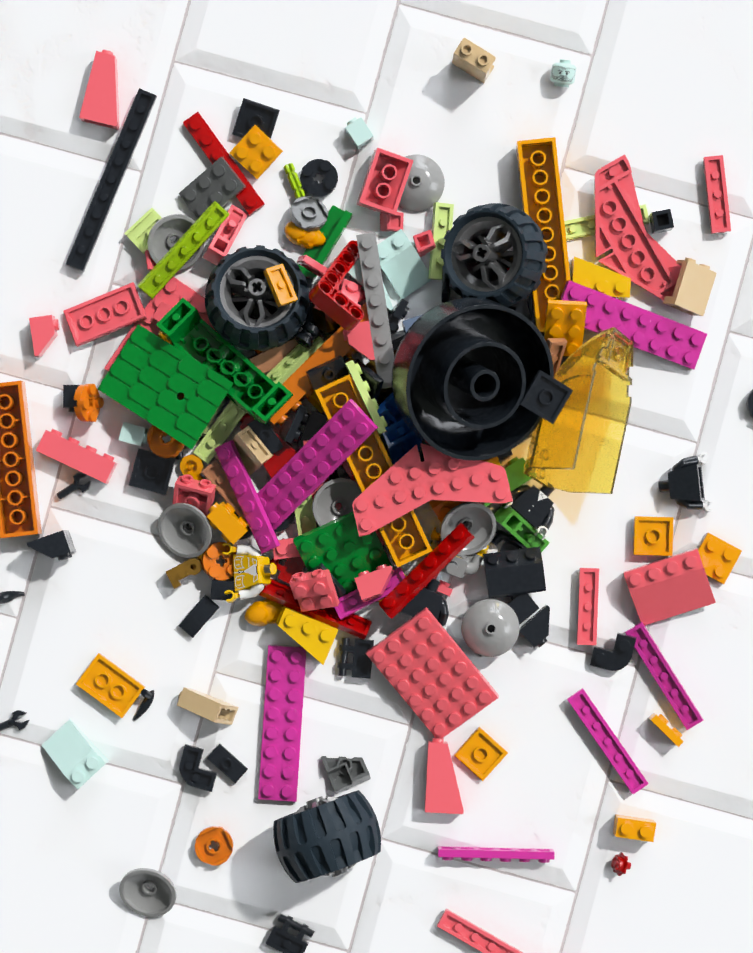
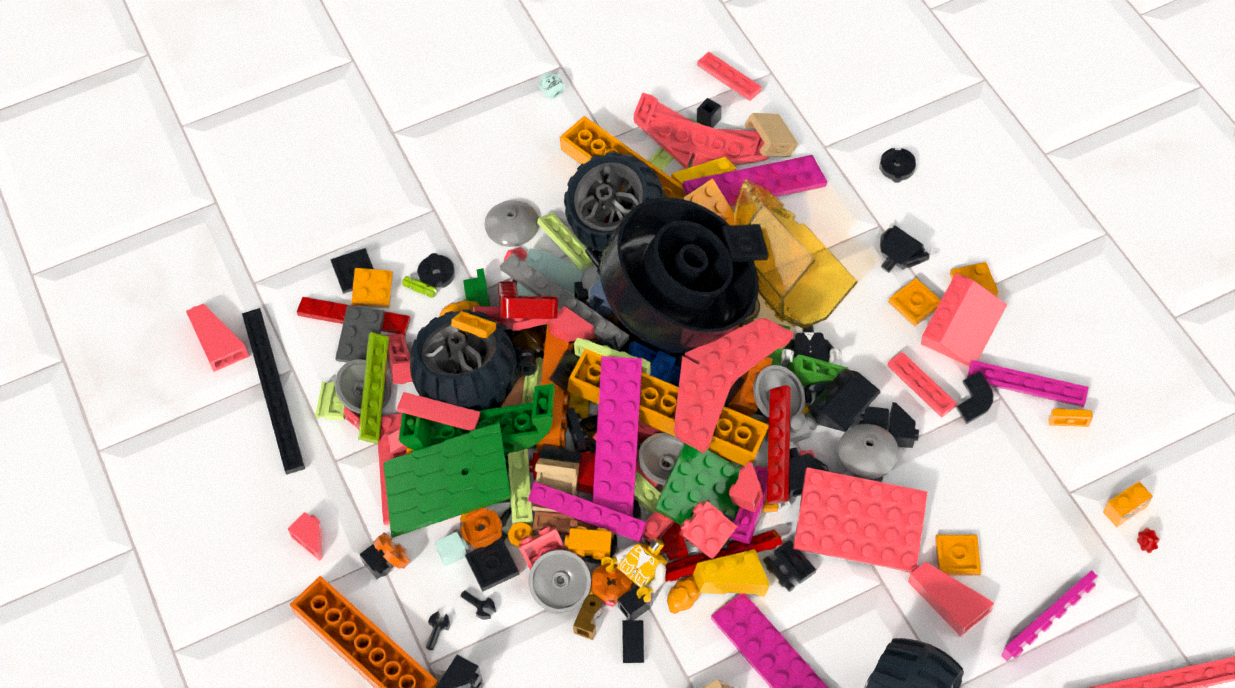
camera: 40 degrees left, 30 degrees down
coral brick [36,428,118,484] -> none
coral tile [63,282,147,347] -> none
tile [290,196,328,232] -> none
dark grey slope [320,756,371,794] -> none
light aqua brick [345,117,374,149] -> none
coral slope [356,148,414,215] -> none
coral slope [413,230,436,257] -> none
tan panel [452,37,496,83] -> none
dark pink plate [567,688,649,795] -> none
none -> coral tile [397,392,480,431]
none -> black bar [460,590,496,620]

